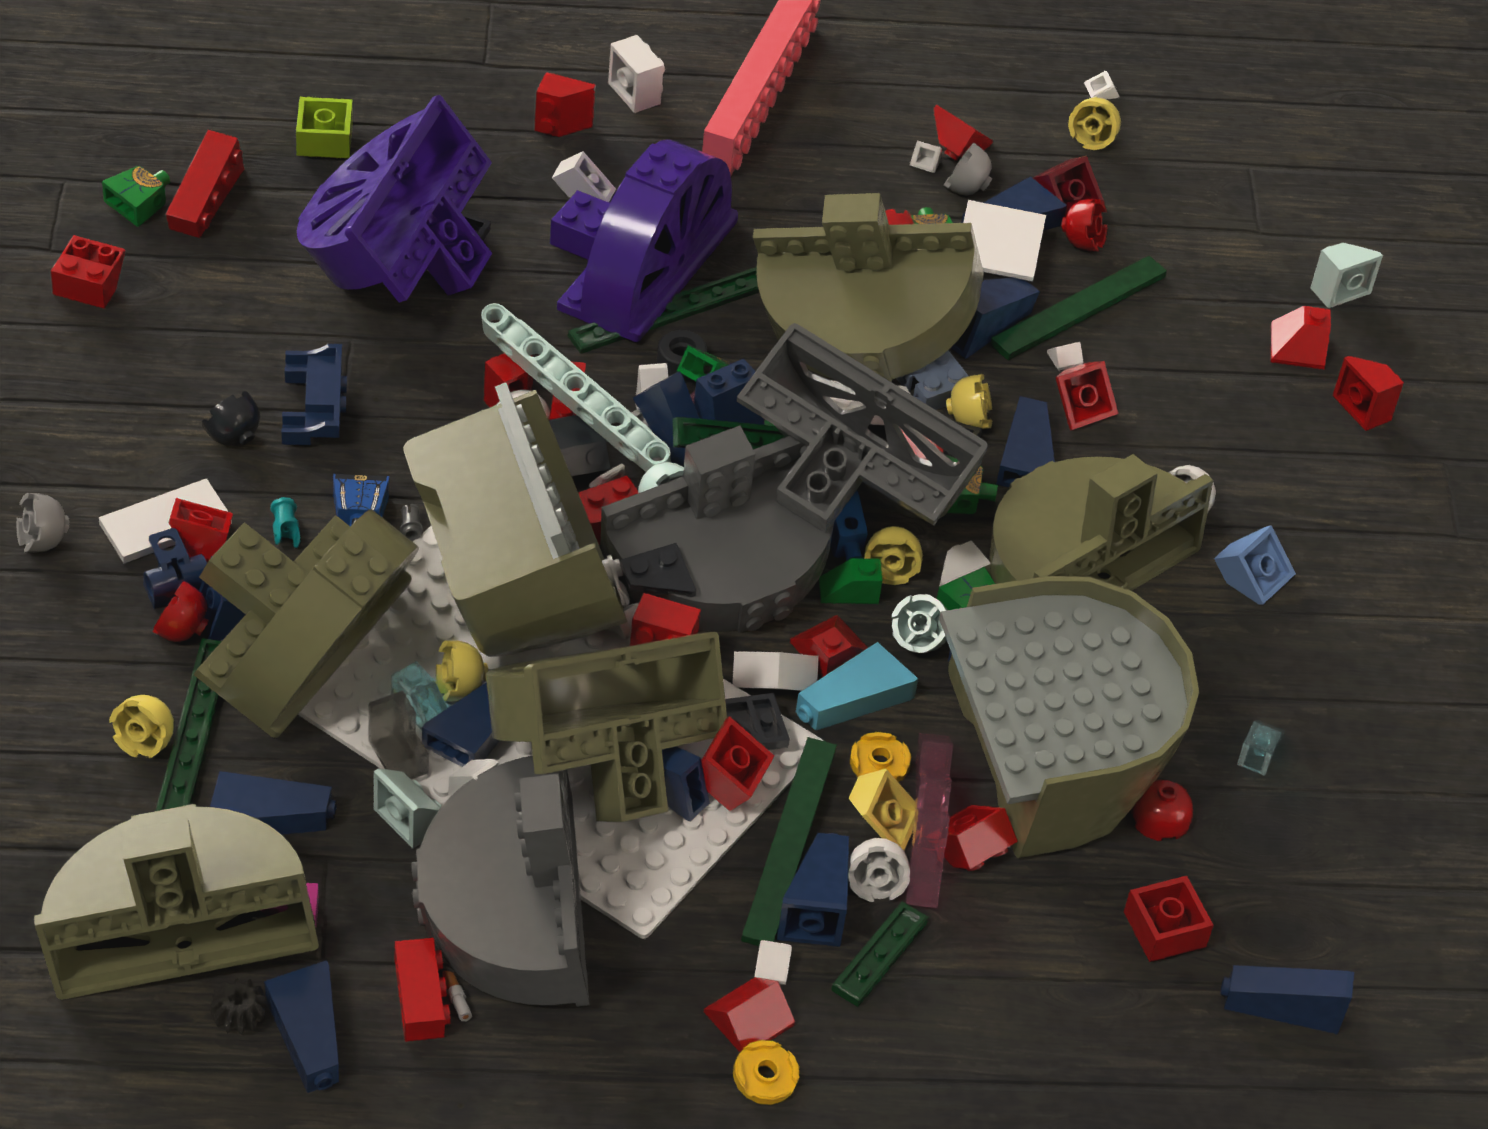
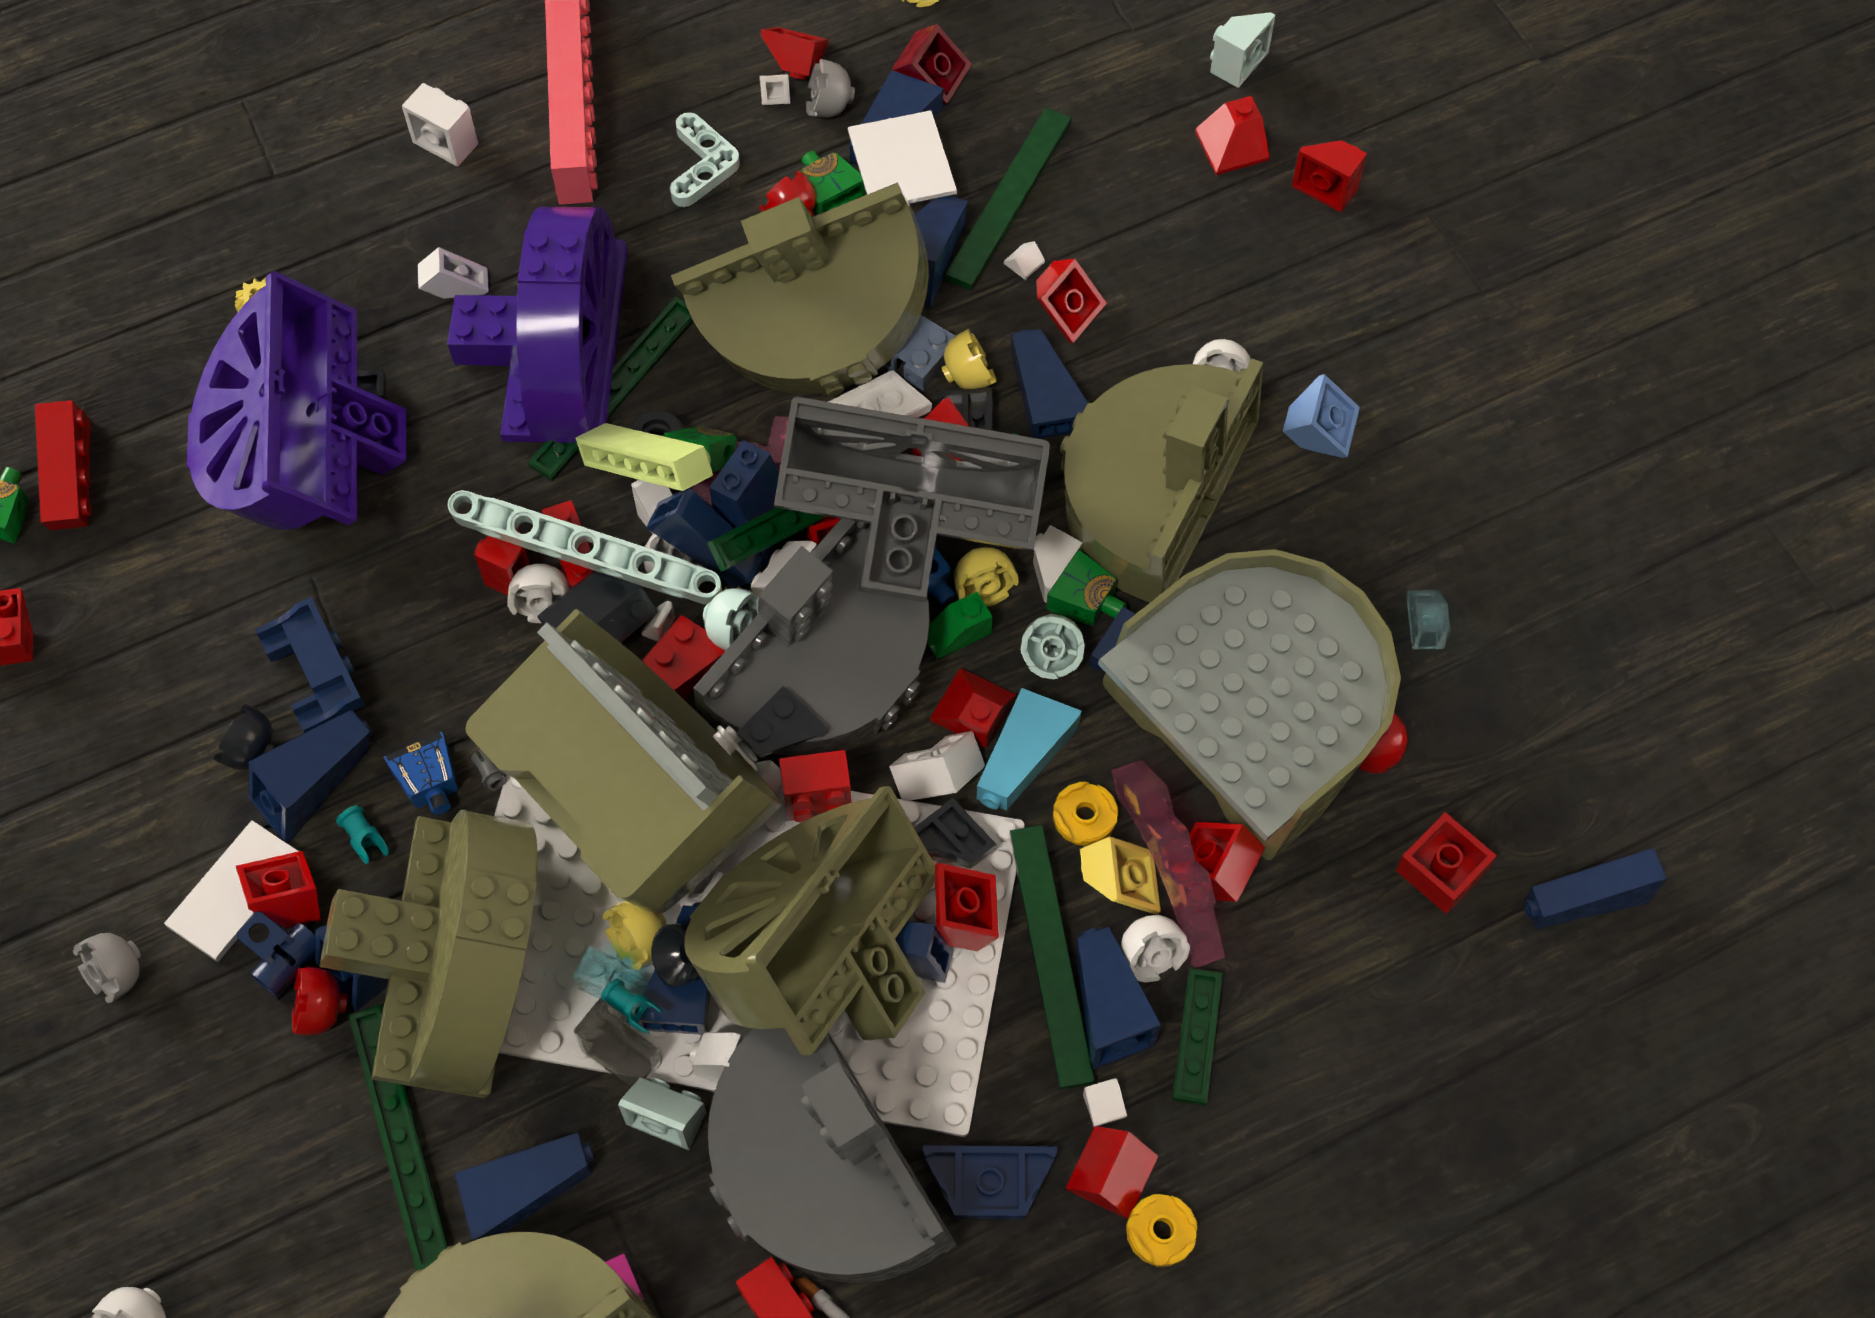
camera: 20 degrees left, 15 degrees up
light yellow cylinder [109,695,174,758] -> none
lime brick [296,97,353,158] -> none
red slope [534,72,596,137] -> none
red cylinder [1062,199,1107,251] -> none
none -> dark blue slope [249,710,371,843]
none -> yellowish green brick [575,423,713,491]
none -> teal piece [600,978,664,1034]
none -> black piece [651,924,698,988]
none -> light aqua beam [670,113,740,207]
none -> dark blue wing [923,1145,1057,1219]

